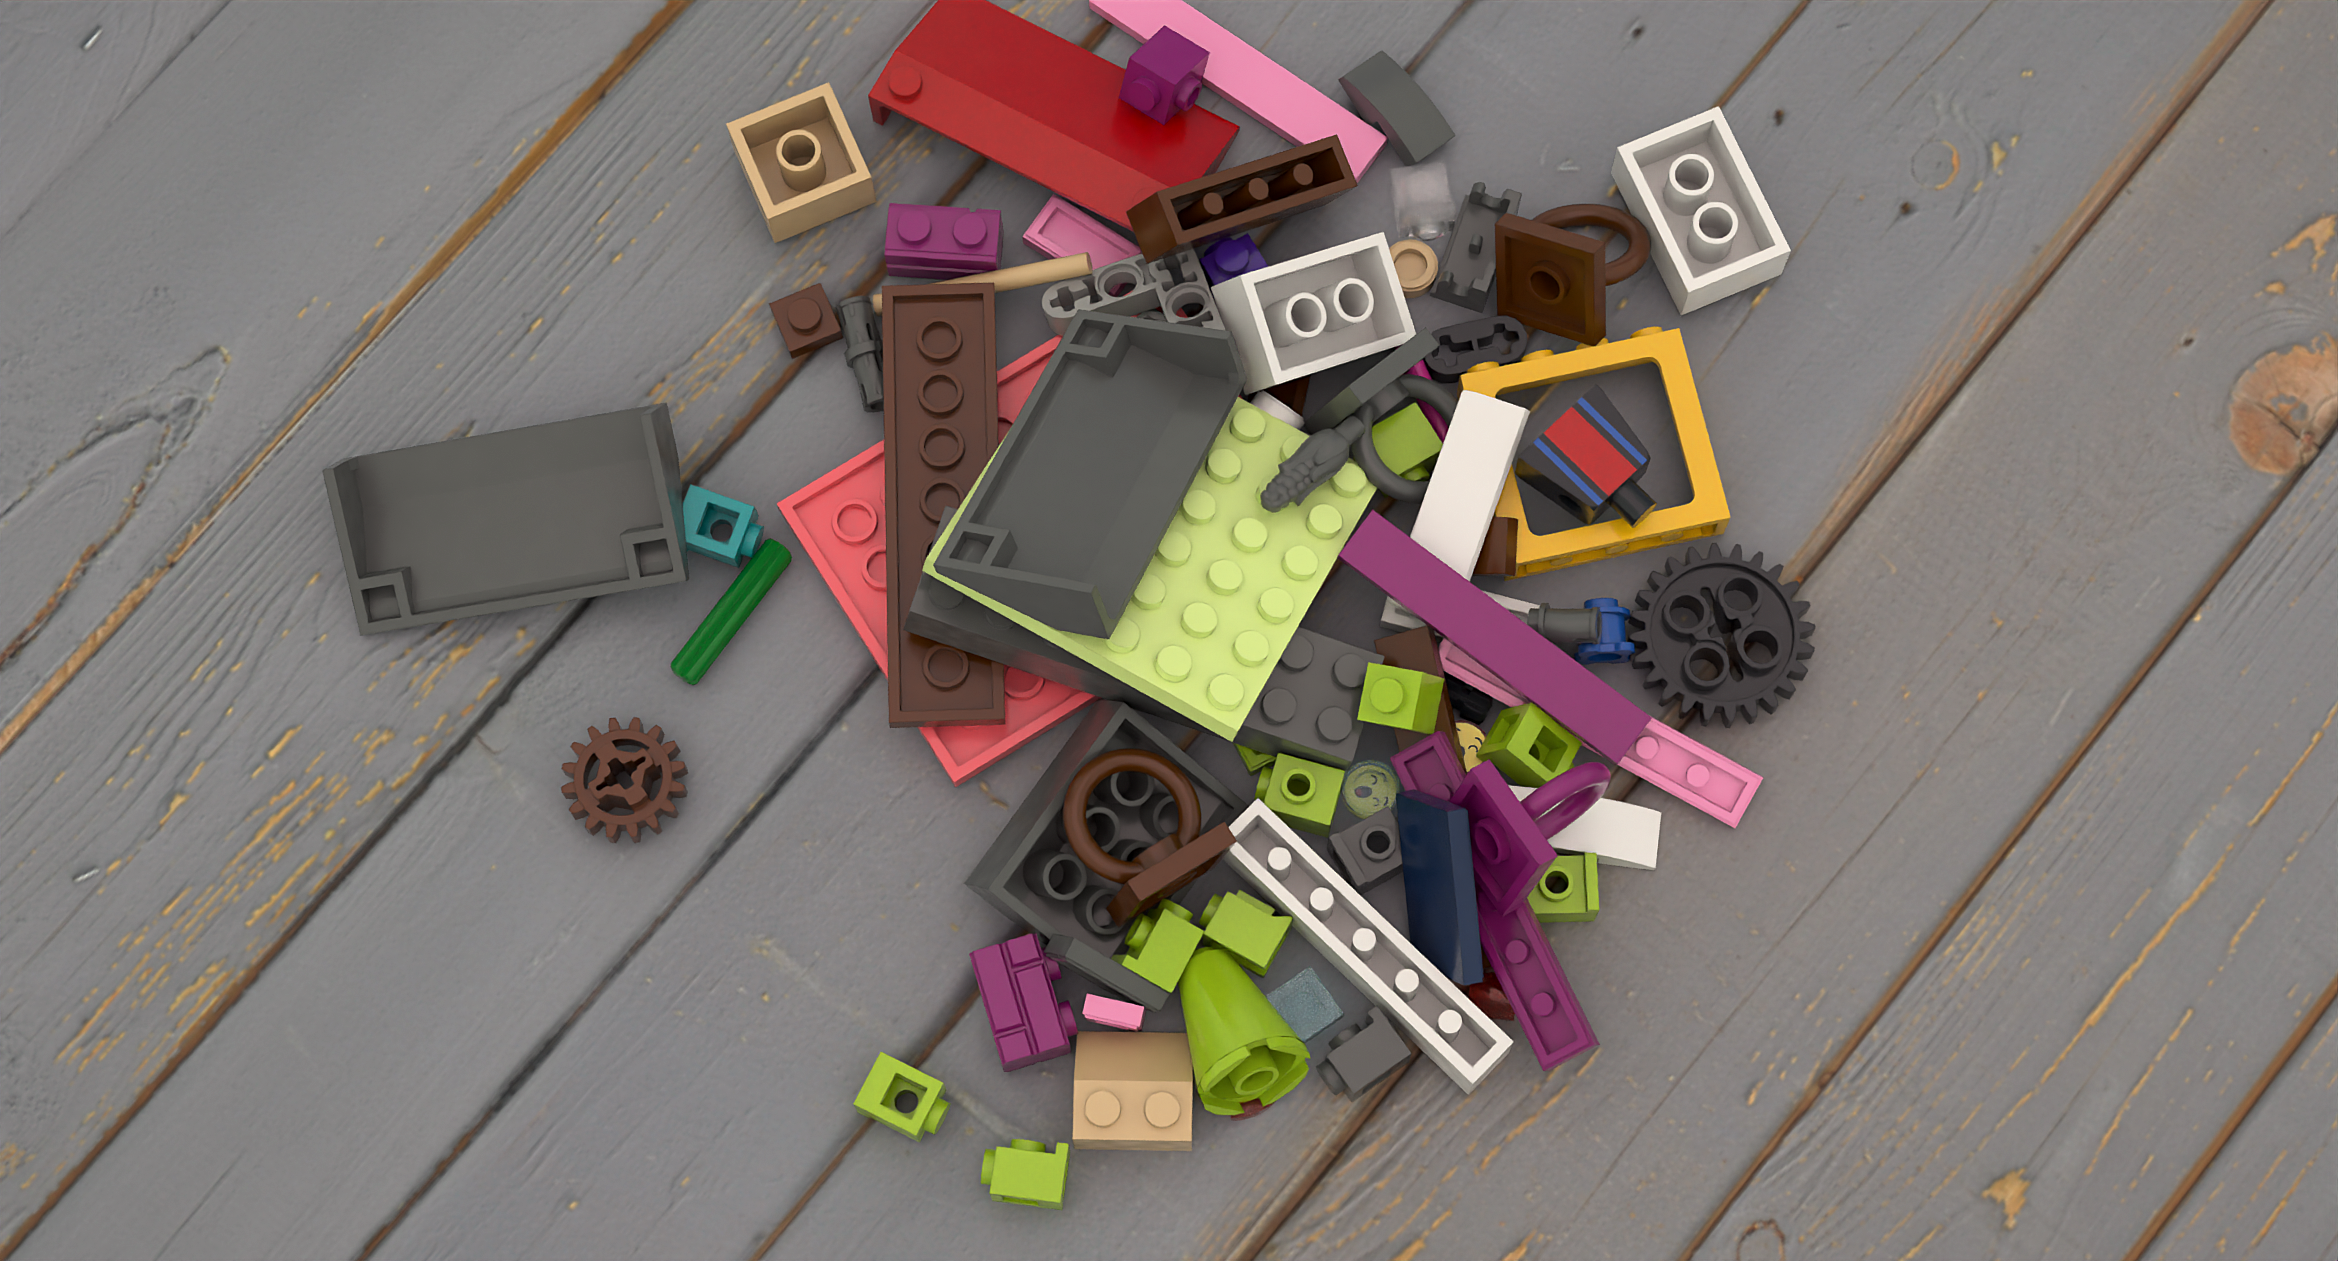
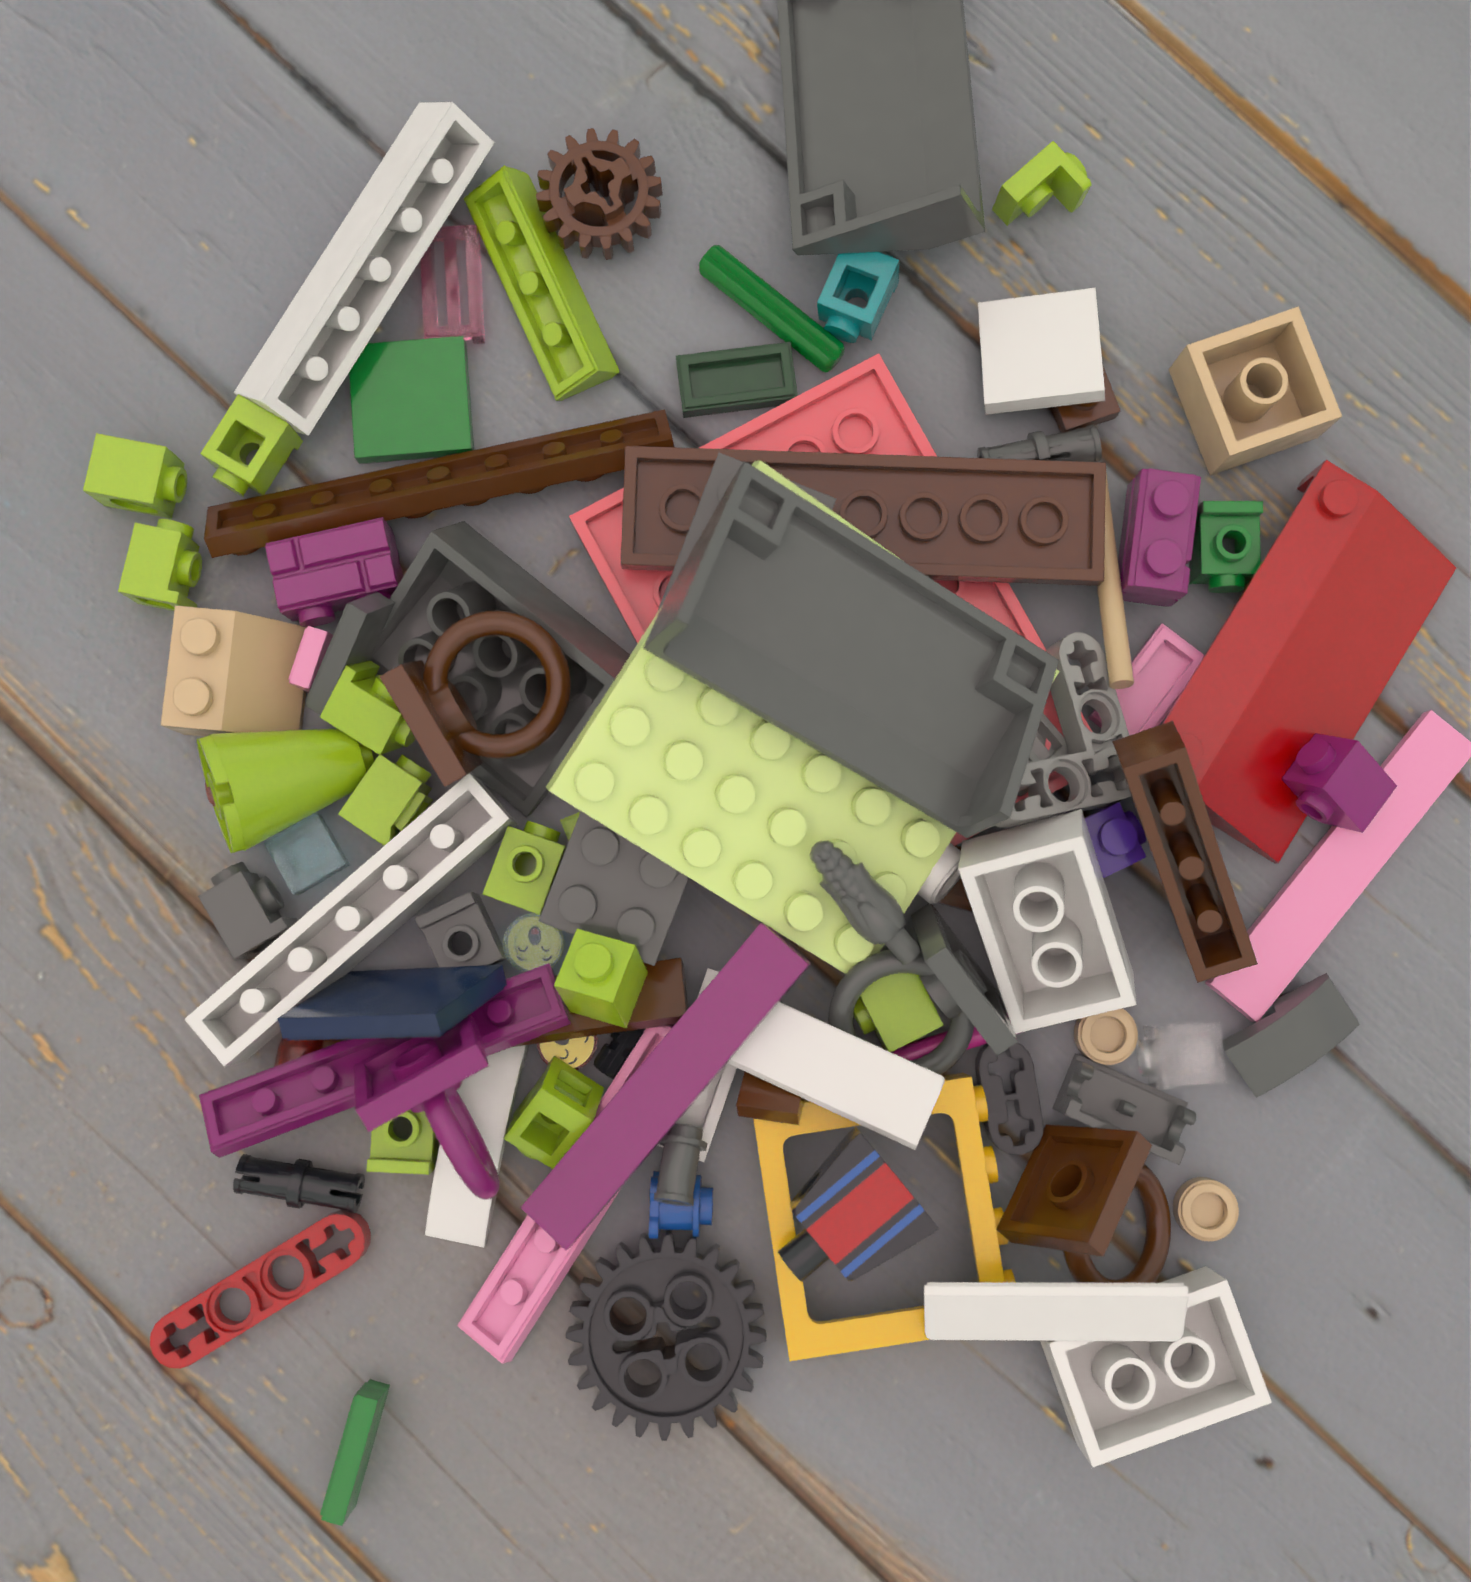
camera: 90 degrees right, 10 degrees up
none -> lime brick [83,433,187,519]
none -> red beam [150,1210,371,1369]
none -> reddish brown plate [204,409,674,558]
none -> white brick [233,102,495,436]
none -> black pin [233,1154,365,1213]
none -> green tile [320,1379,390,1526]
none -> green tile [349,336,474,464]
none -> clear pink tile [420,225,485,344]
none -> lime slope [463,165,620,401]
none -> dark green tile [676,342,798,418]
none -> white slope [924,1282,1188,1341]
none -> white tile [978,287,1105,415]
none -> lime bracket [992,141,1092,226]
none -> tan tile [1173,1177,1239,1242]
none -> green brick [1189,501,1263,593]

